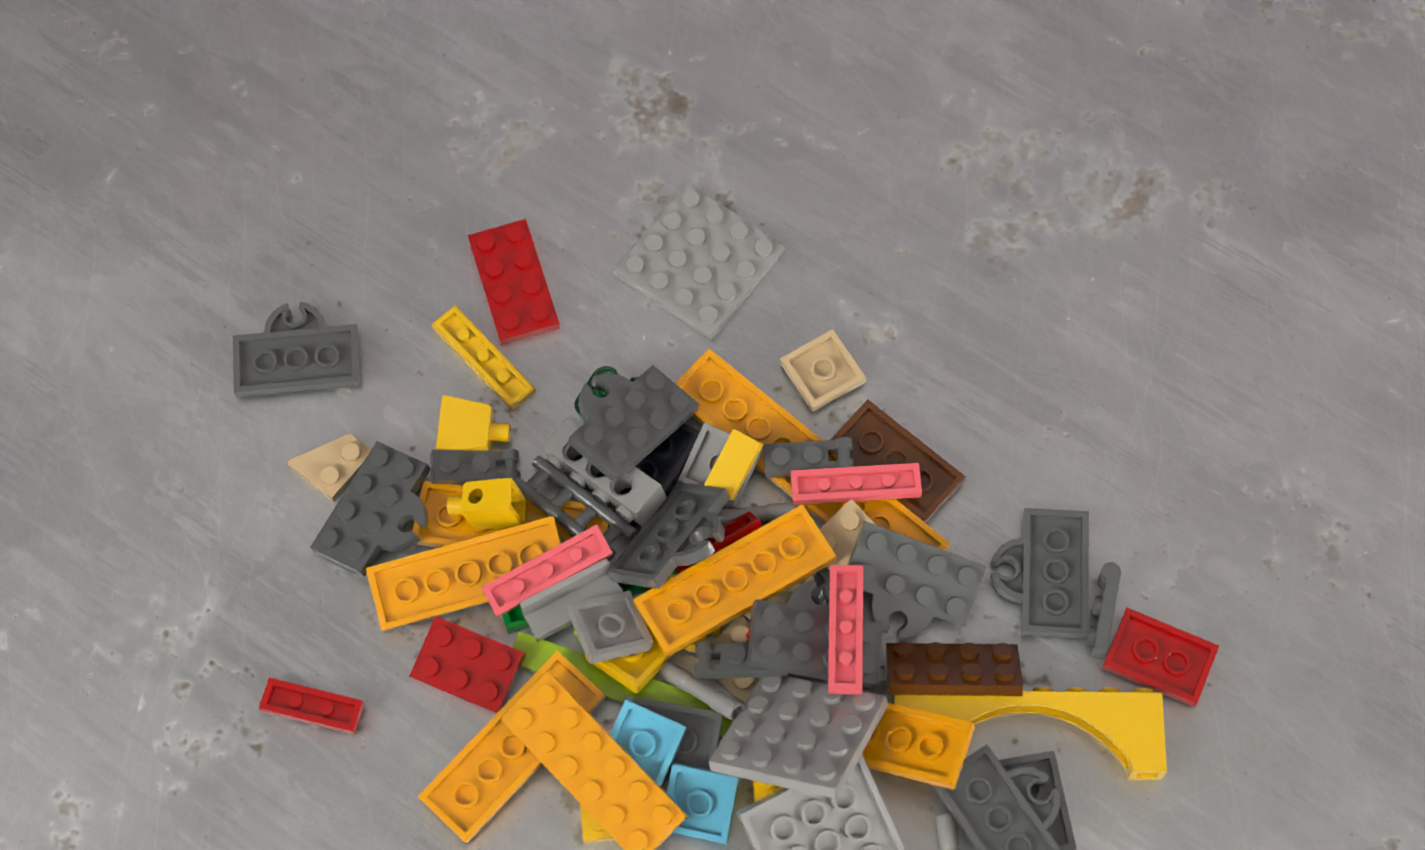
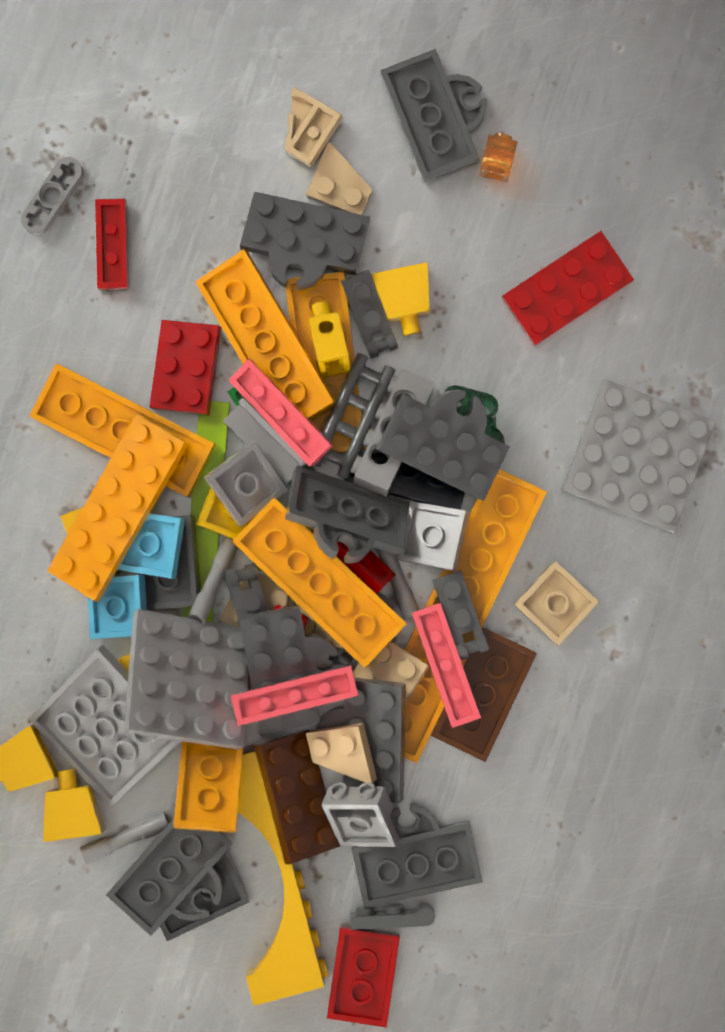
camera: 75 degrees right, 20 degrees up
yellow tile [432,305,536,412] -> none
yellow tile [704,428,763,501] -> none
none -> light grey beam [21,157,84,235]
none -> tan wing [285,87,343,168]
none -> tan wing [306,723,377,783]
none -> light grey plate [322,782,399,847]
none -> clear orange brick [479,133,518,183]

